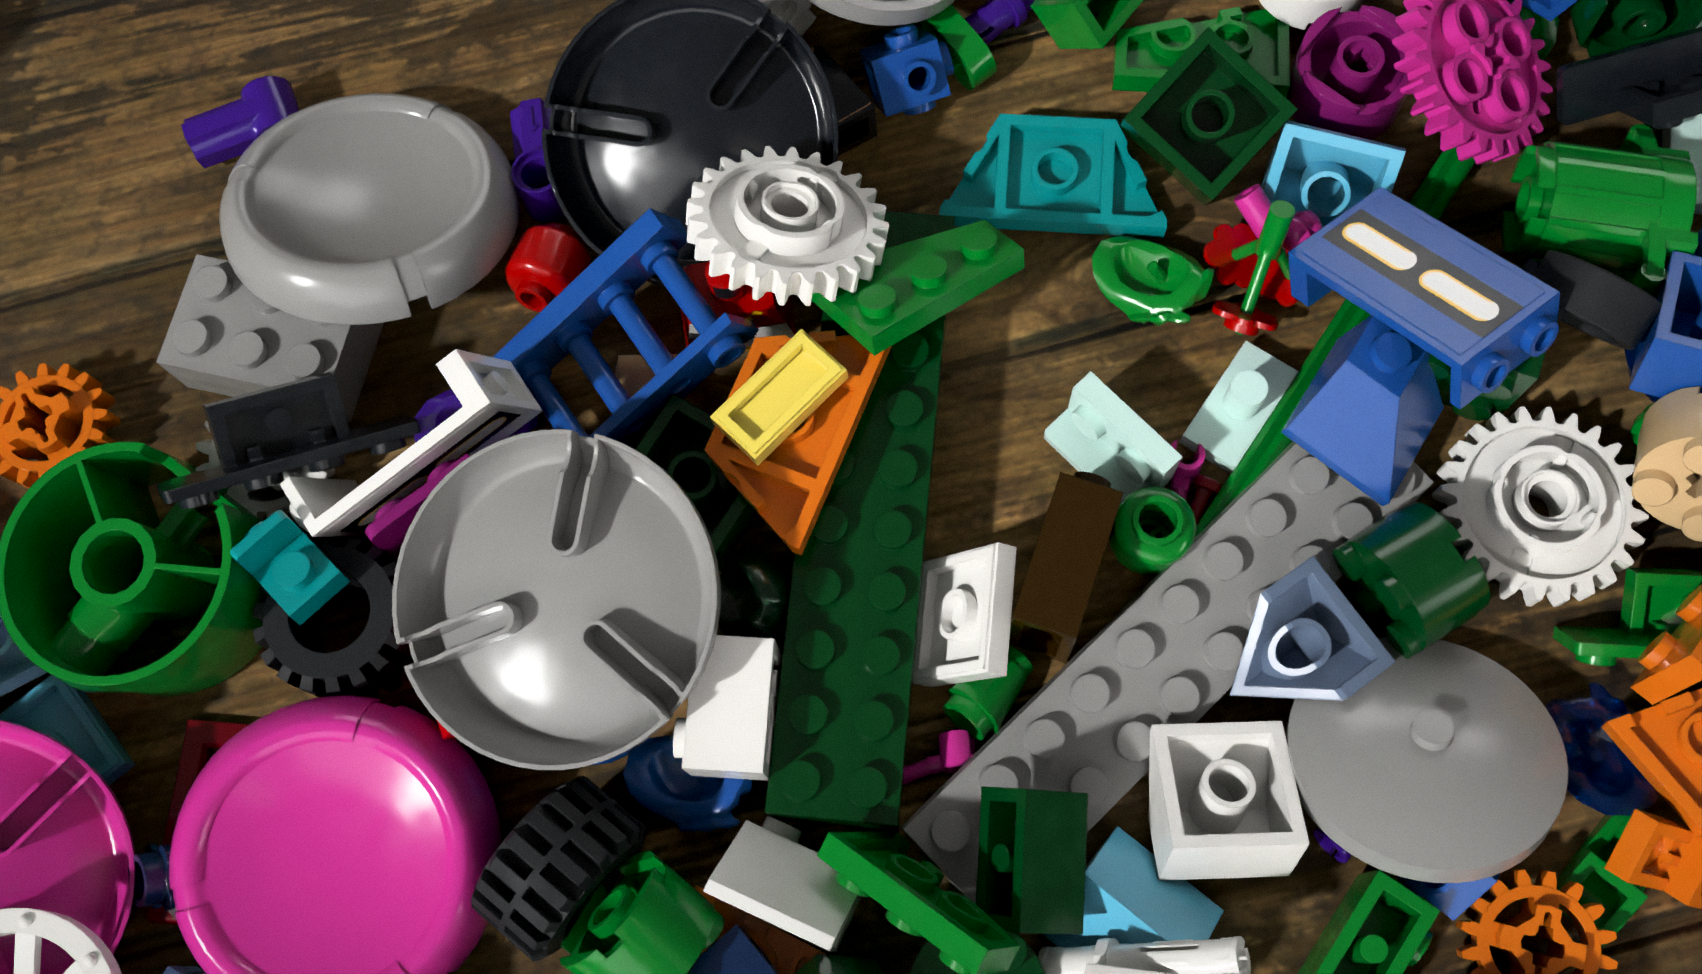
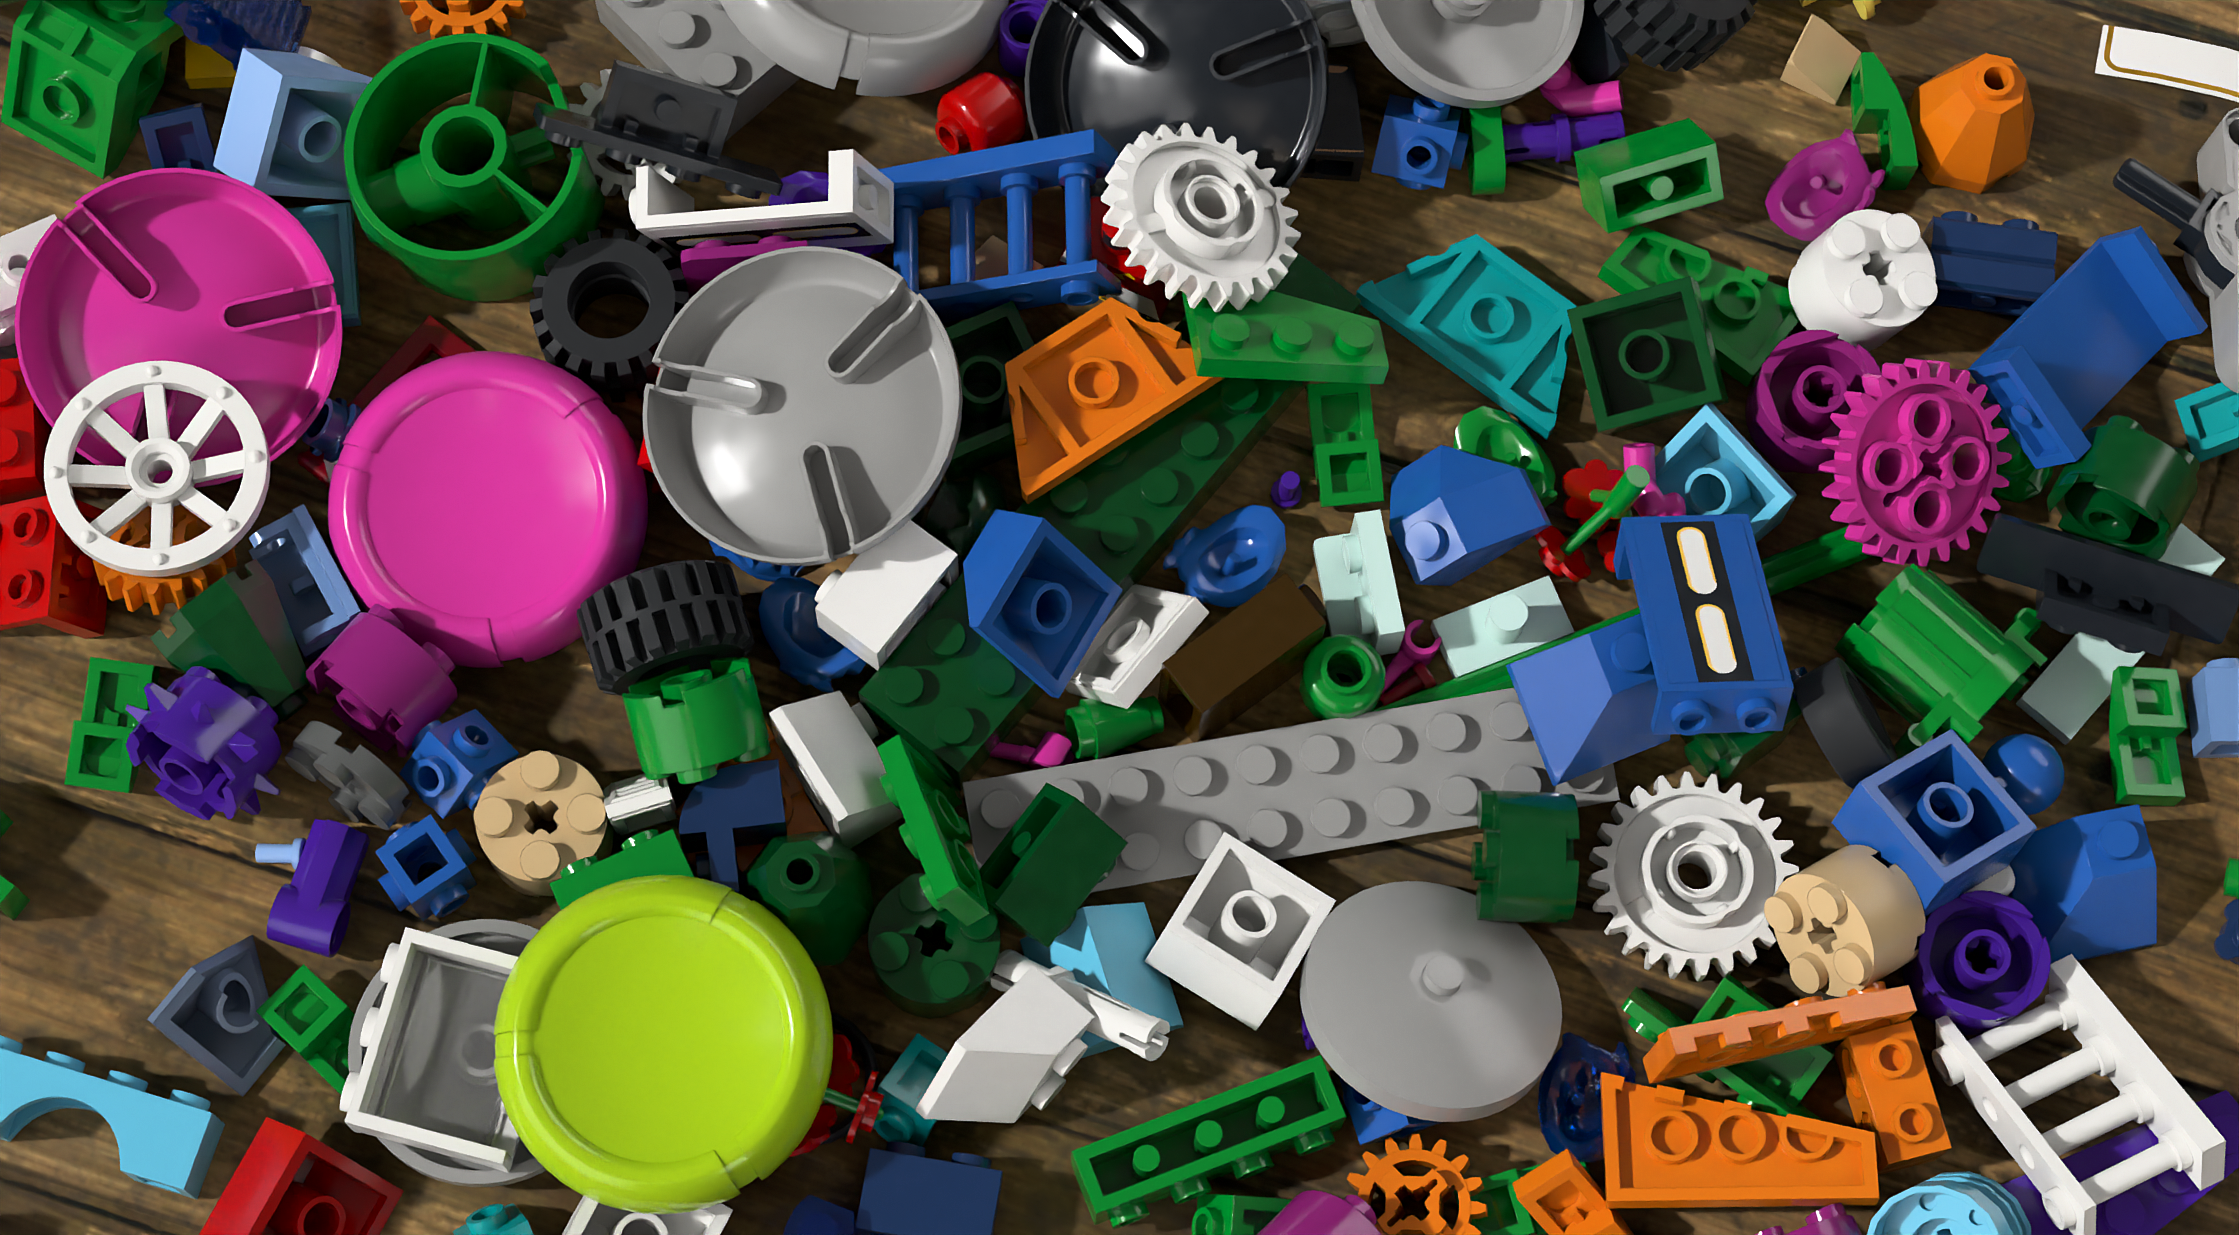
camera: 20 degrees right, 0 degrees up
teal bracket [230,510,350,625] -> none
light yellow tile [710,329,849,466] -> none
sand blue slope [1230,556,1396,701] -> none
none -> blue slope [963,509,1123,698]
none -> blue hat [1163,505,1286,608]
none -> dark purple piece [1270,471,1302,509]
none -> green slope [1305,382,1384,508]
none -> blue slope [1389,445,1552,586]

